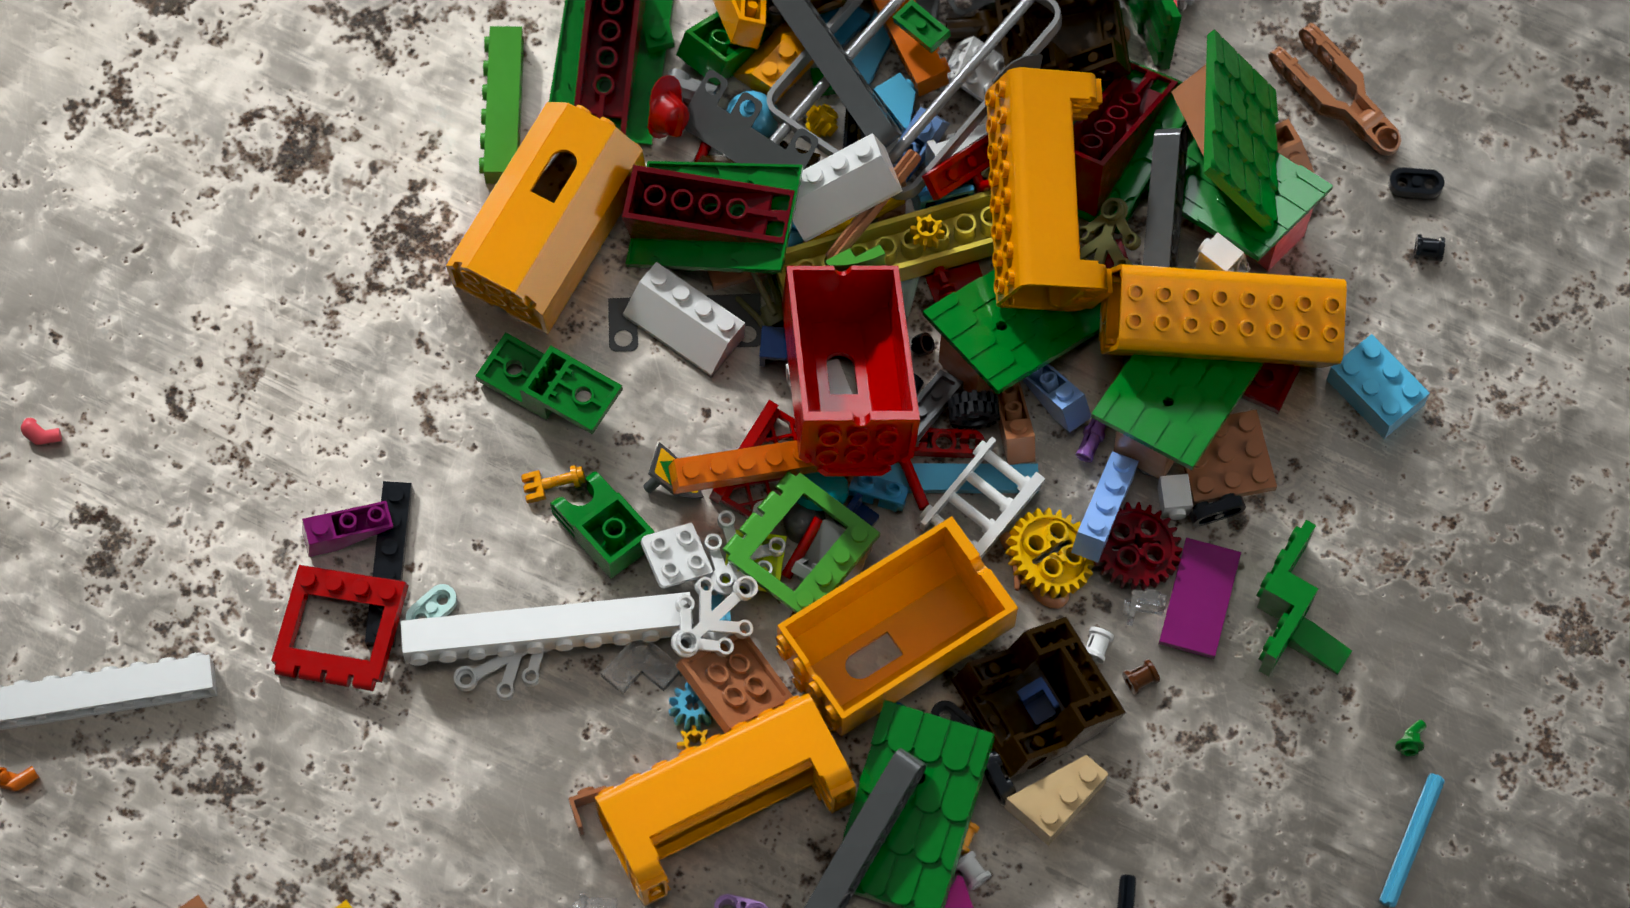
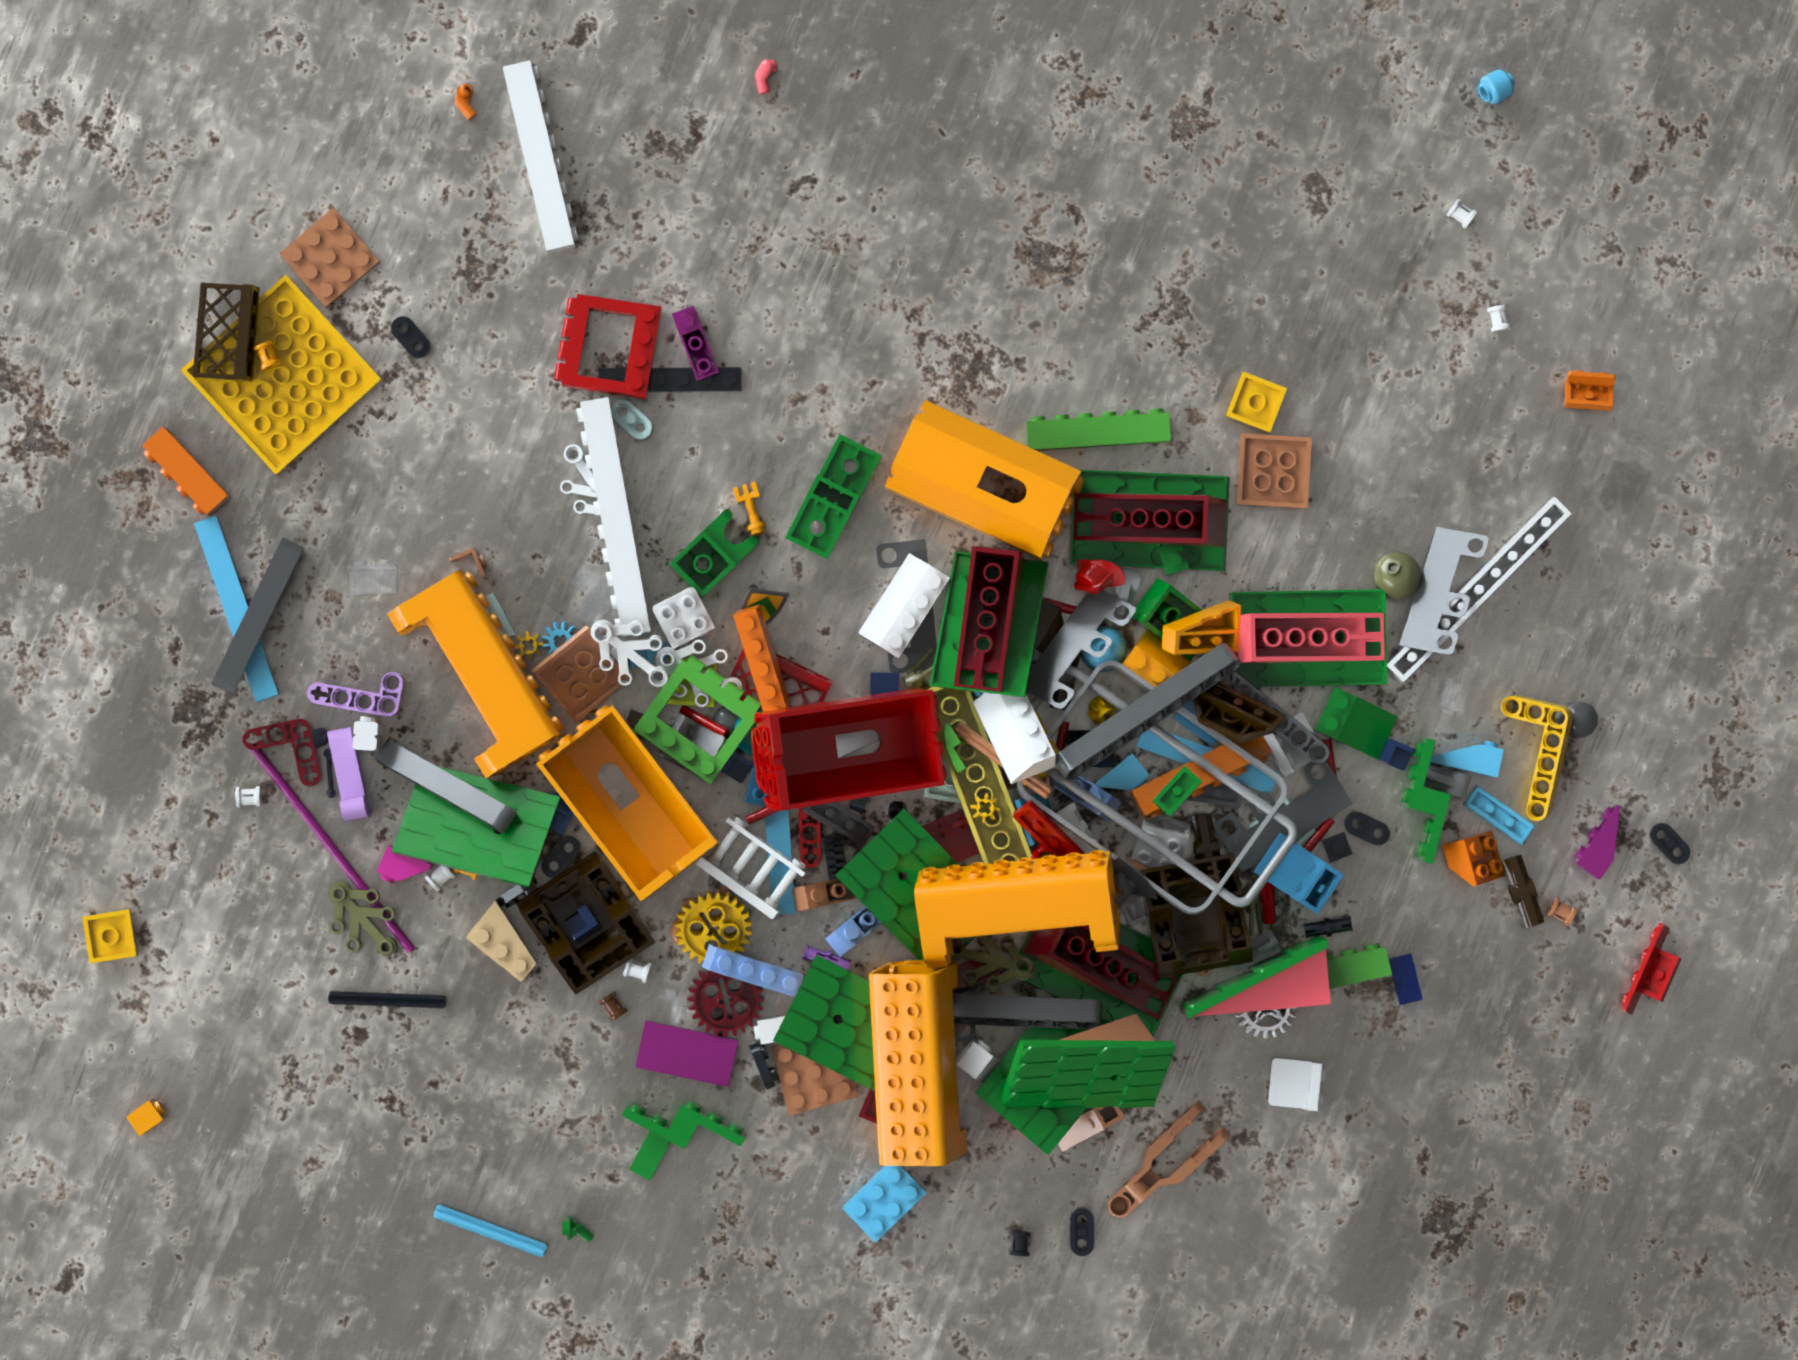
camera: 90 degrees right, 20 degrees up
none -> black plate [391,316,431,359]

